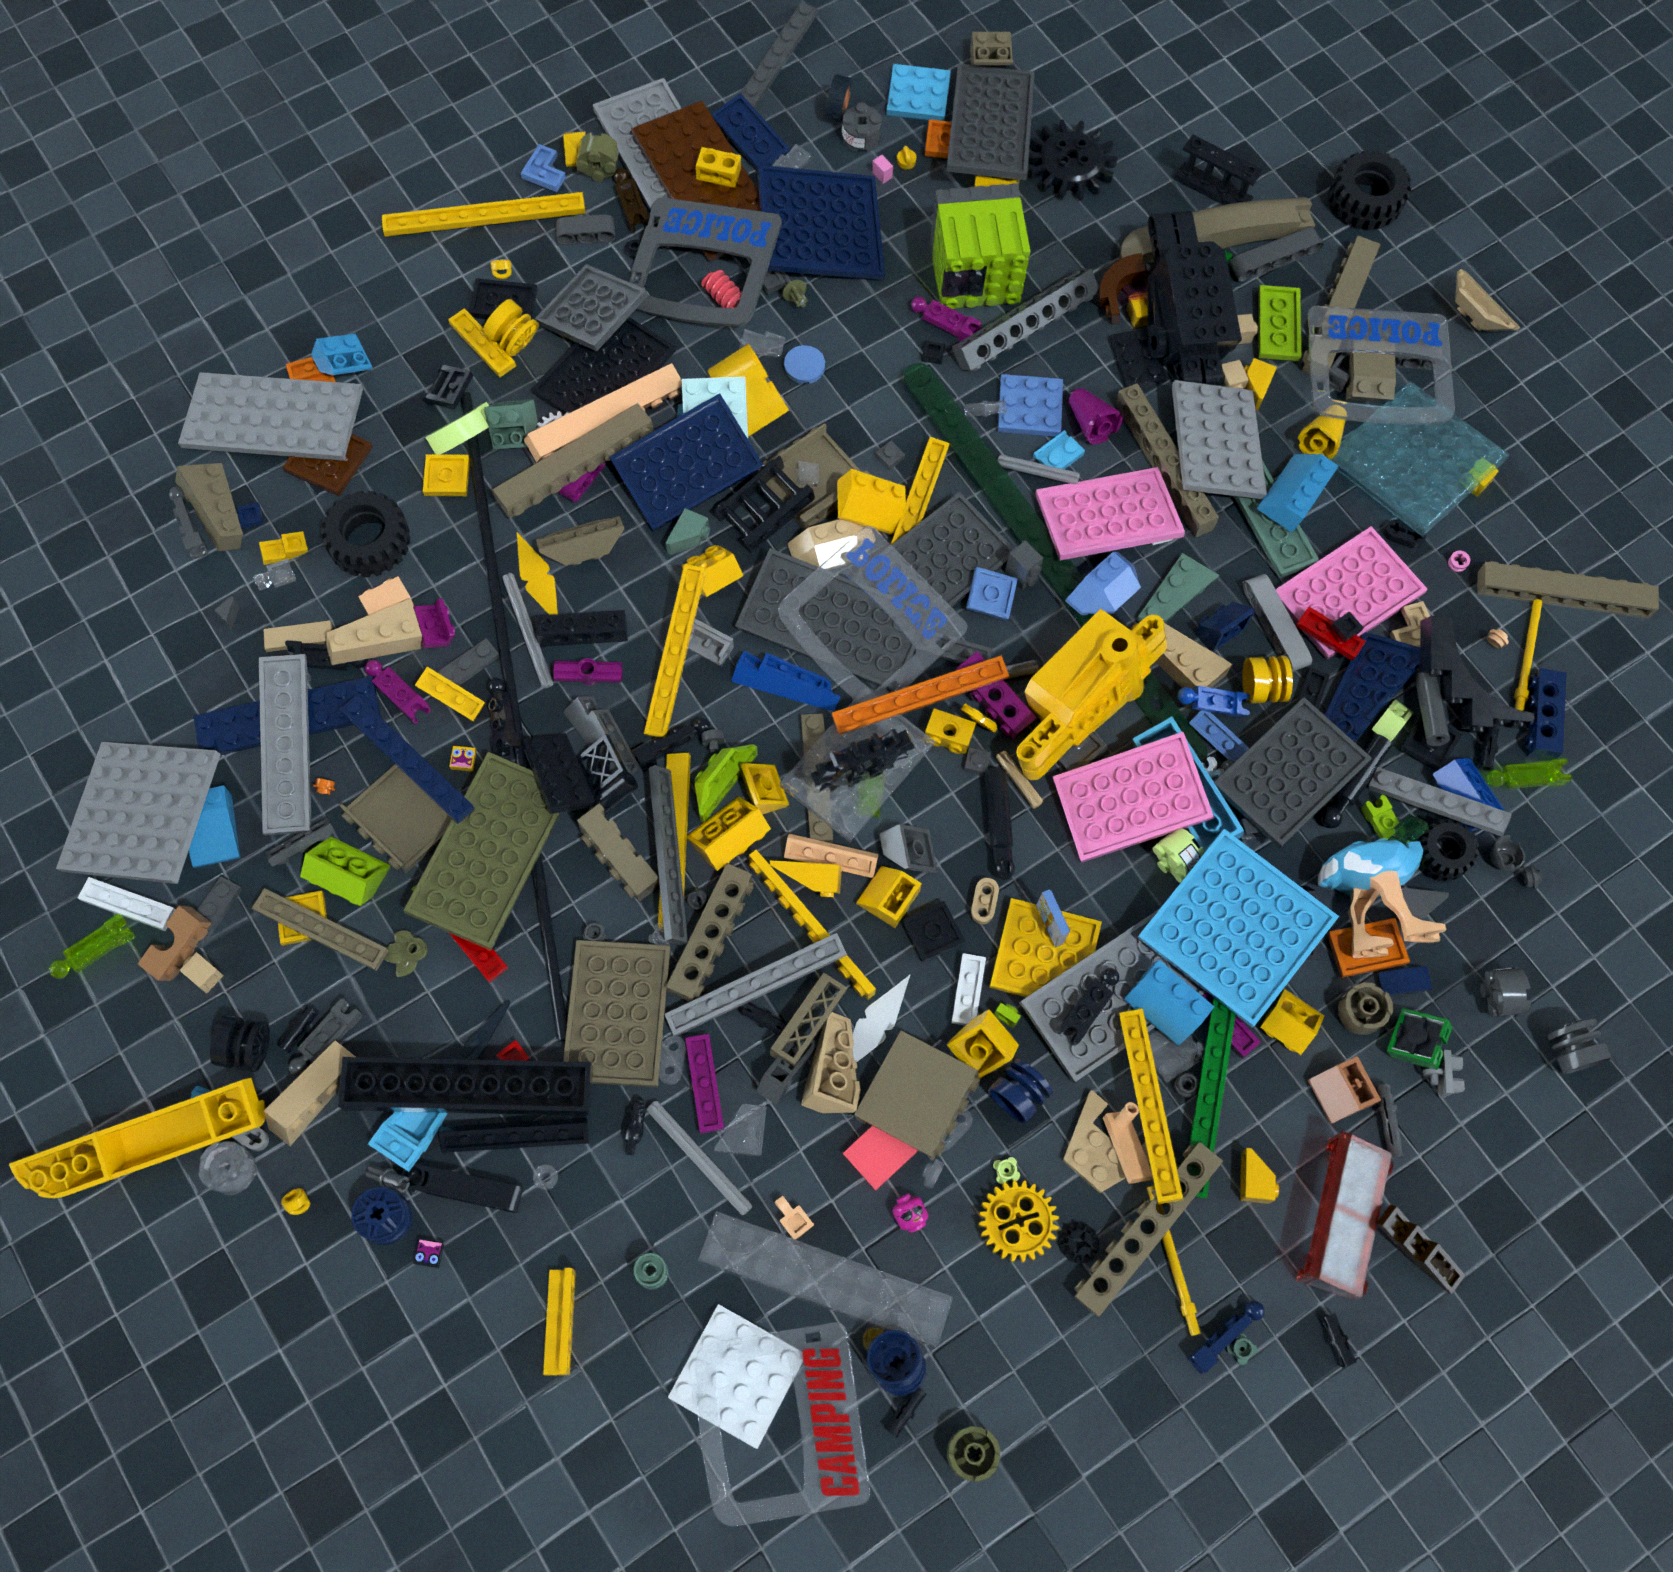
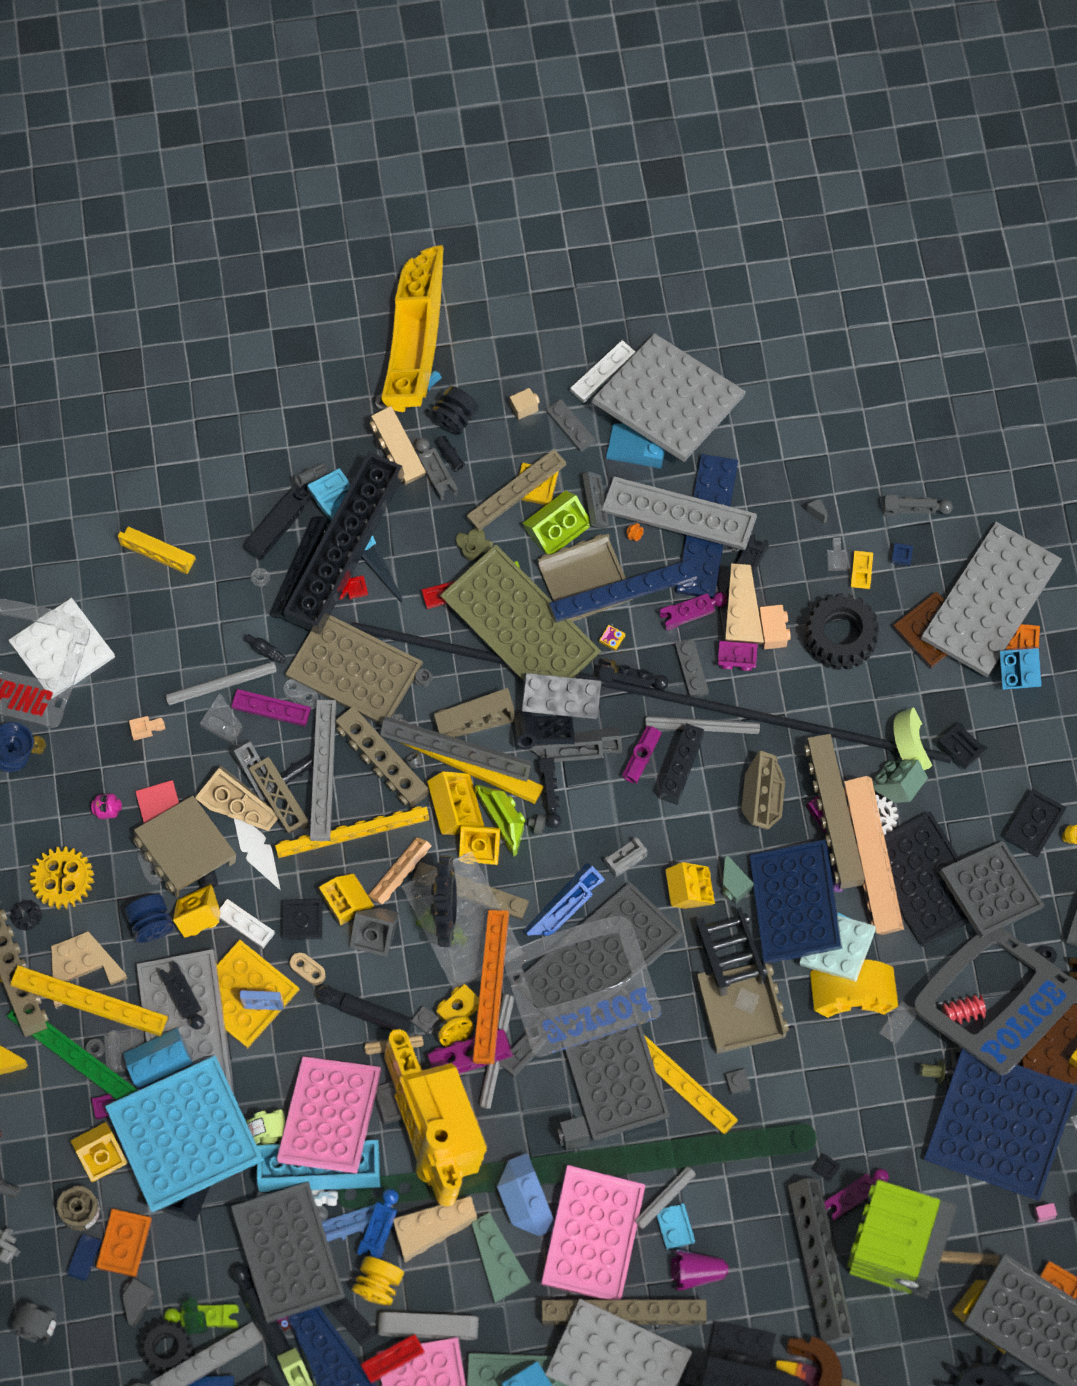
camera: 120 degrees right, 0 degrees up
clear neon green plate [49,914,135,979] -> none
medium nougat arch [138,906,211,981] -> none
dark tan wedge [175,463,243,551] -> none
clear brick [198,1142,257,1195] -> none
tan tile [264,620,333,652] -> none
yellow tile [281,1188,310,1215] -> none
dark blue wheel [351,1187,413,1245] -> none
tile [413,1238,445,1269] -> none
yellow plate [415,667,486,722] -> none
yellow plate [423,454,470,496] -> none
yellow plate [448,308,516,378] -> none
yellow wheel [483,299,539,356] -> none
yellow sticker [517,532,558,615] -> none
sand green wheel [634,1253,669,1290] -> none
yellow tile [644,564,706,738] -> none
clear brick [698,1211,953,1349] -> none
yellow slope [770,860,842,898] -> none
medium blue tile [784,345,825,384] -> none
tan wedge [787,519,876,571] -> none
yellow slope [837,469,906,535] -> none
yellow tile [897,146,917,169] -> none
clear plate [922,1159,945,1189] -> none
clear axle [964,400,1007,417] -> none
medium blue tile [966,567,1018,621] -> none
yellowish green plate [993,1157,1020,1184] -> none
lime plate [994,1003,1021,1029] -> none
medium blue plate [998,374,1063,437] -> none
light nougat piece [1103,1102,1153,1184] -> none
dark blue slope [1195,602,1255,652] -> none
nougat slope [1308,1056,1381,1124] -> none
animal [1318,839,1446,958] -> none
black plate [1330,612,1364,643] -> none
piece [1387,1008,1453,1070] -> none

